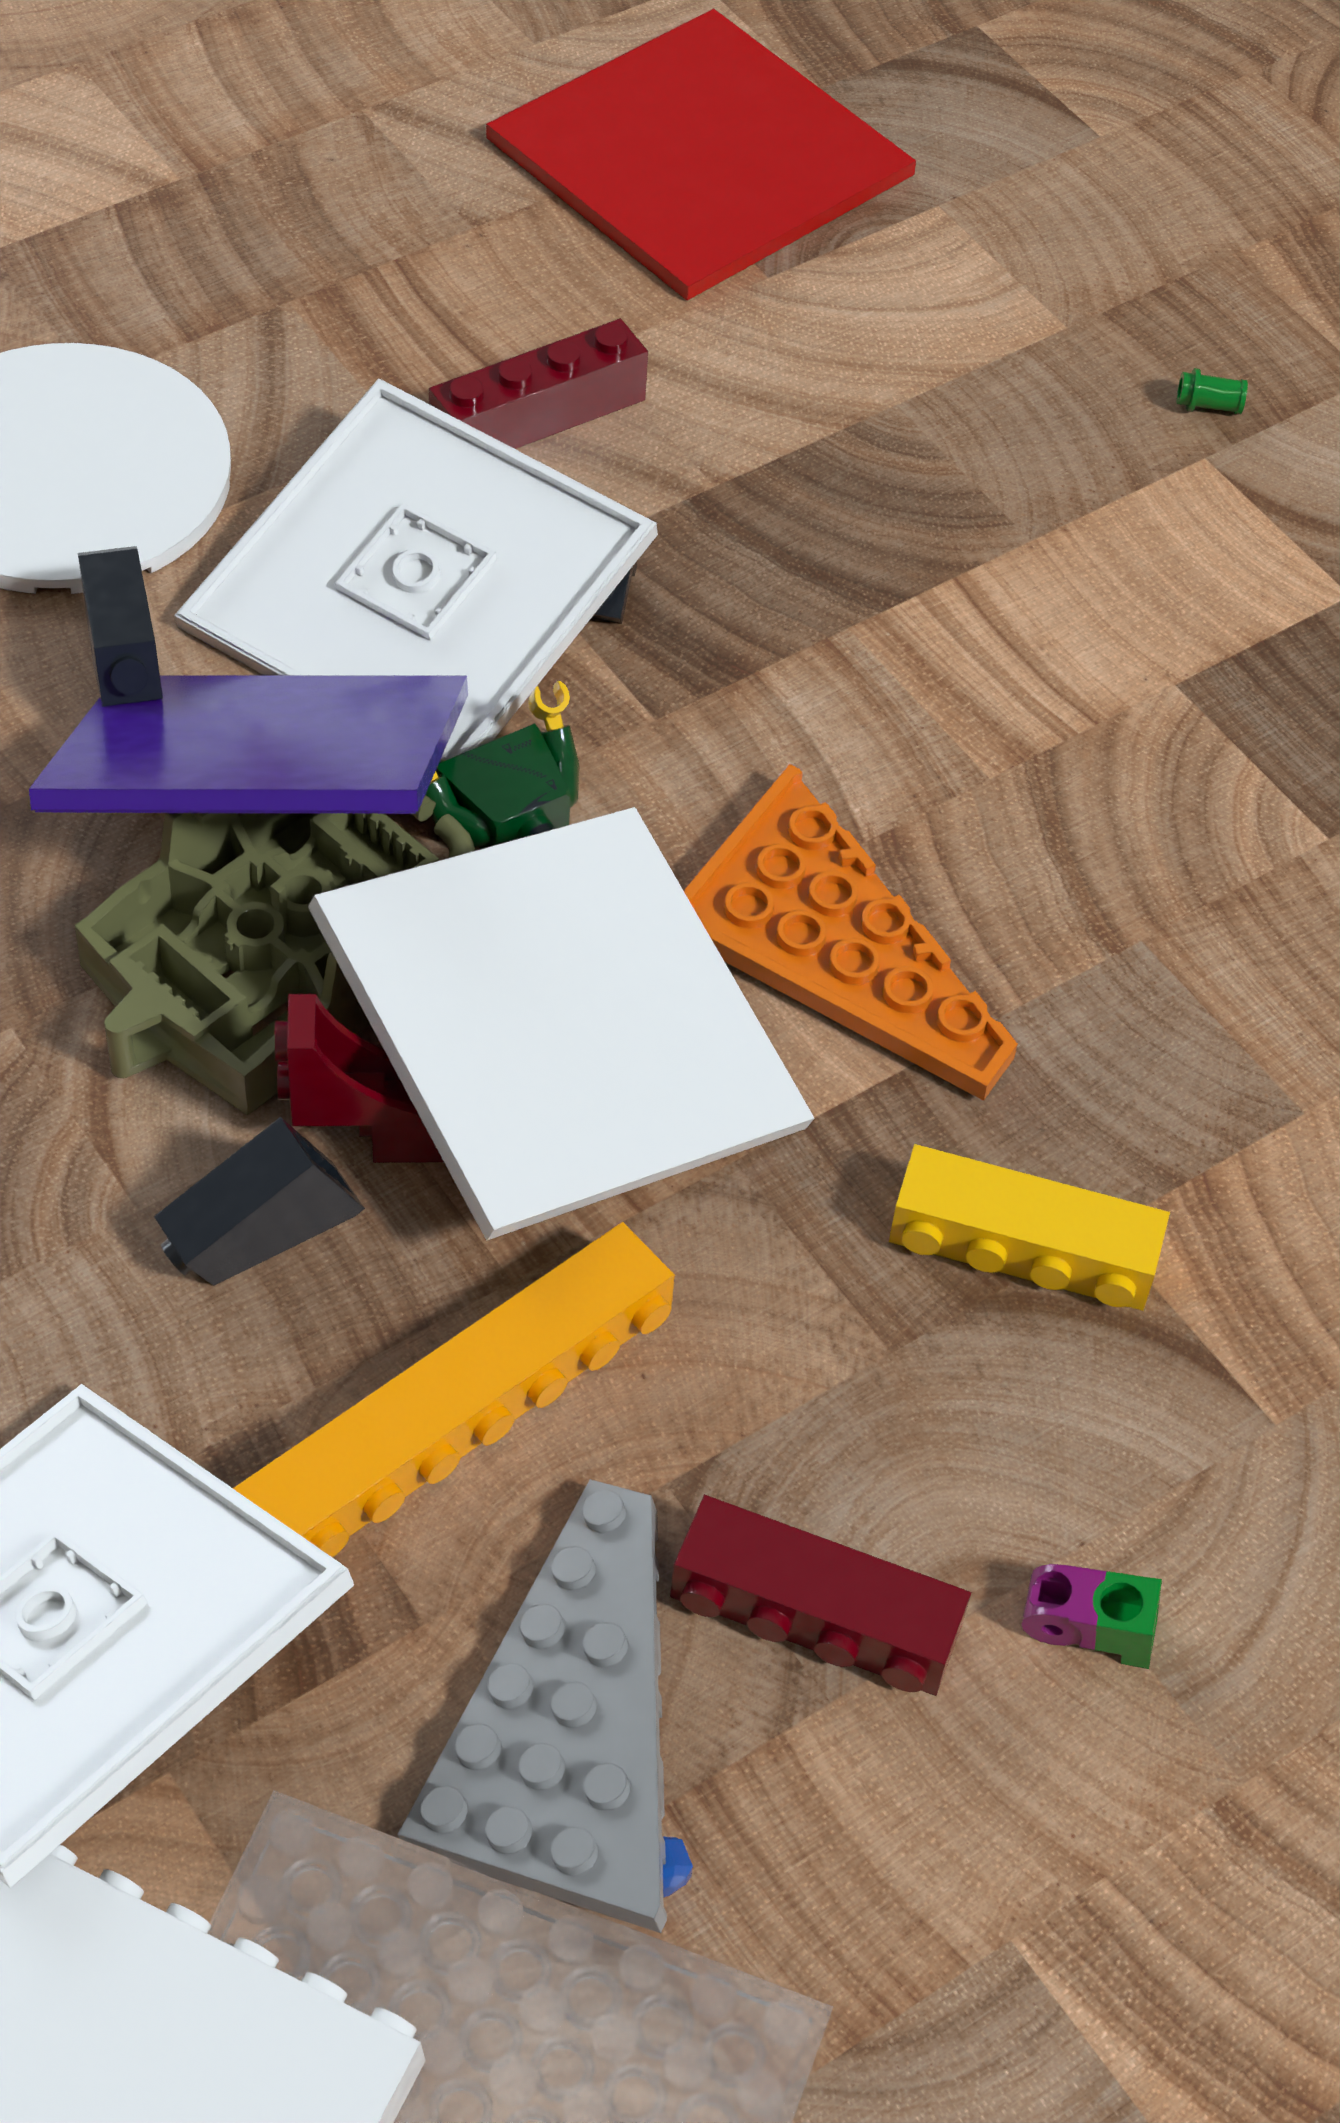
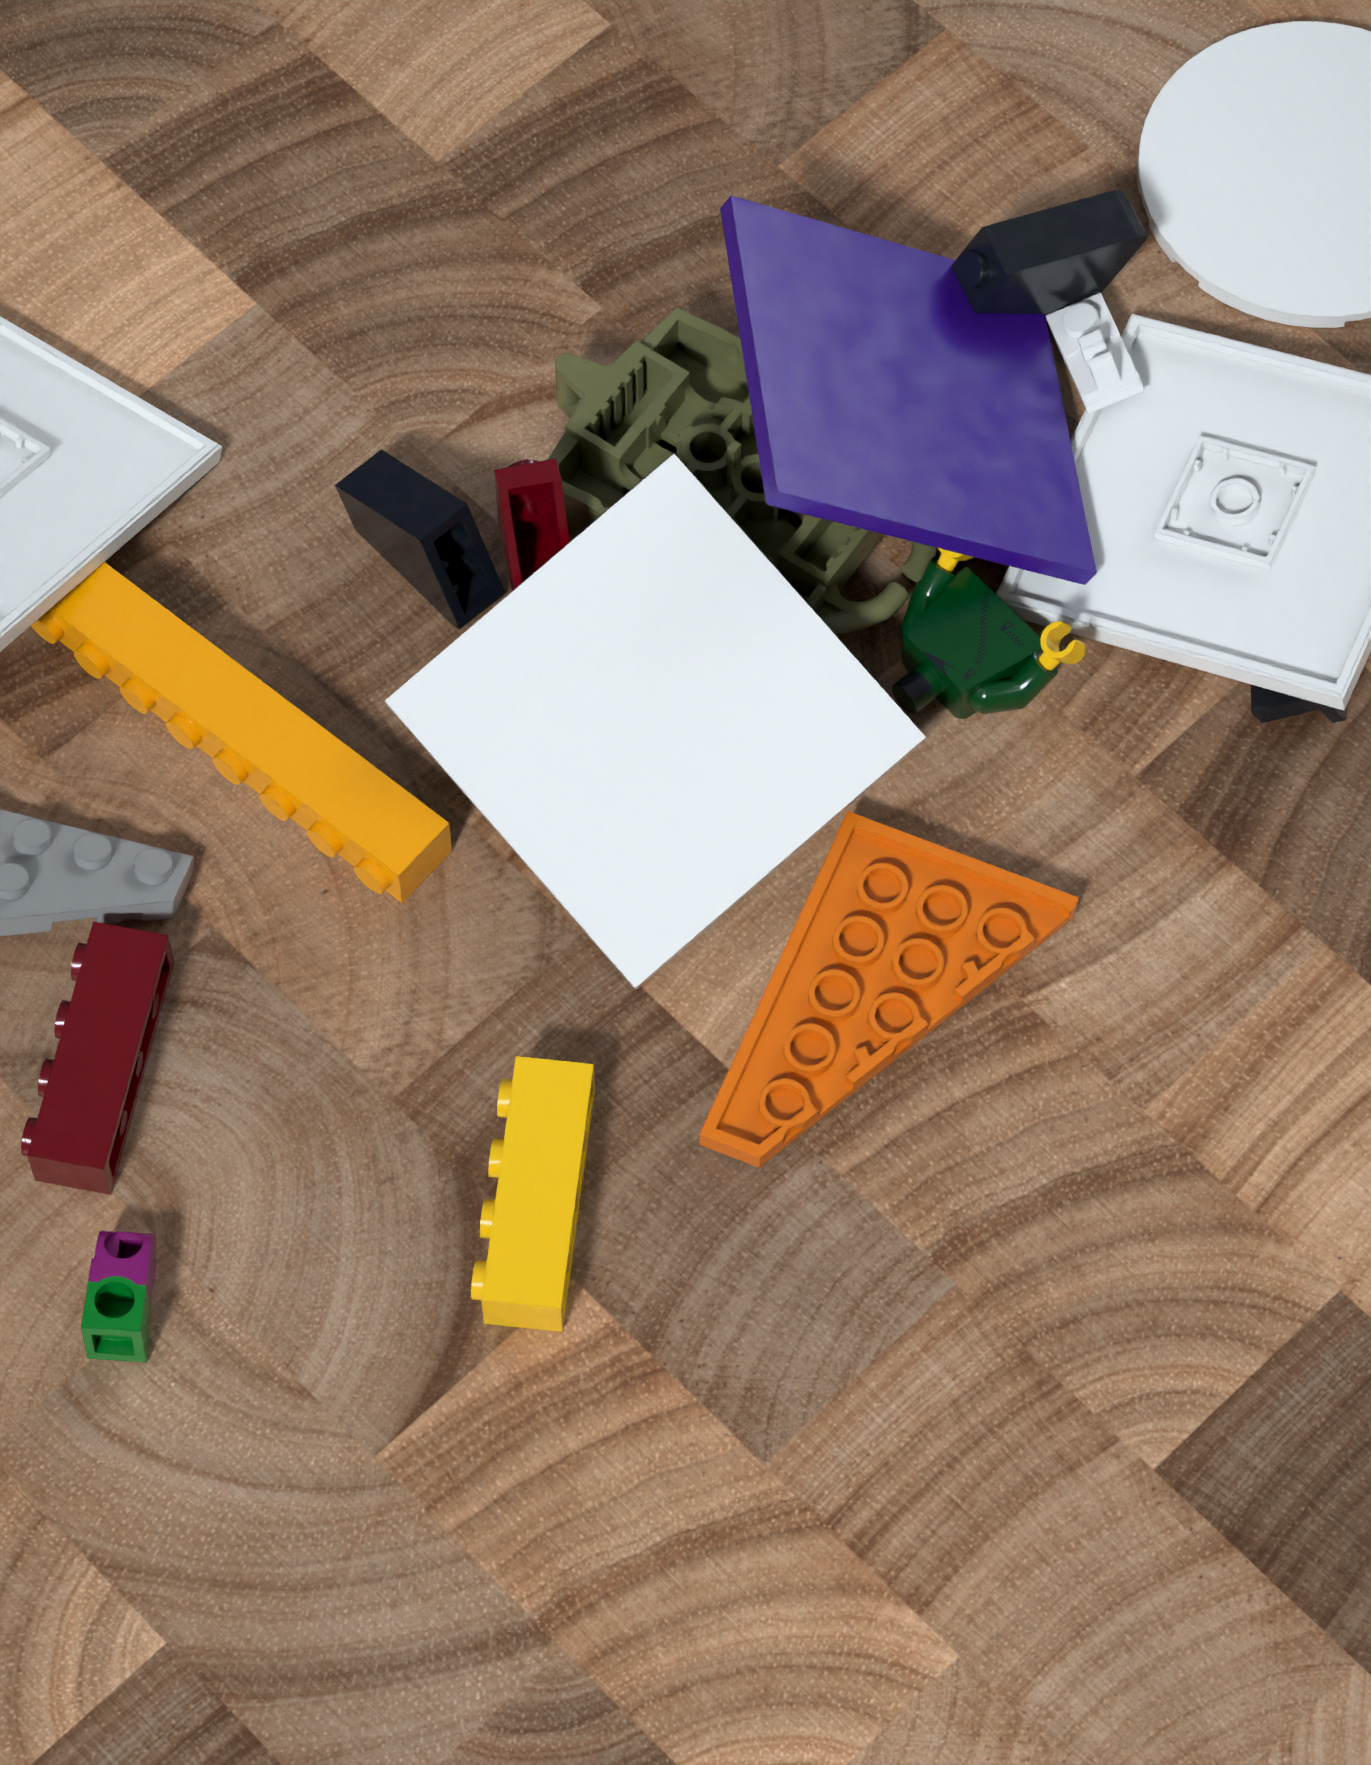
camera: 85 degrees right, 10 degrees up
none -> white plate [1045,292,1144,414]

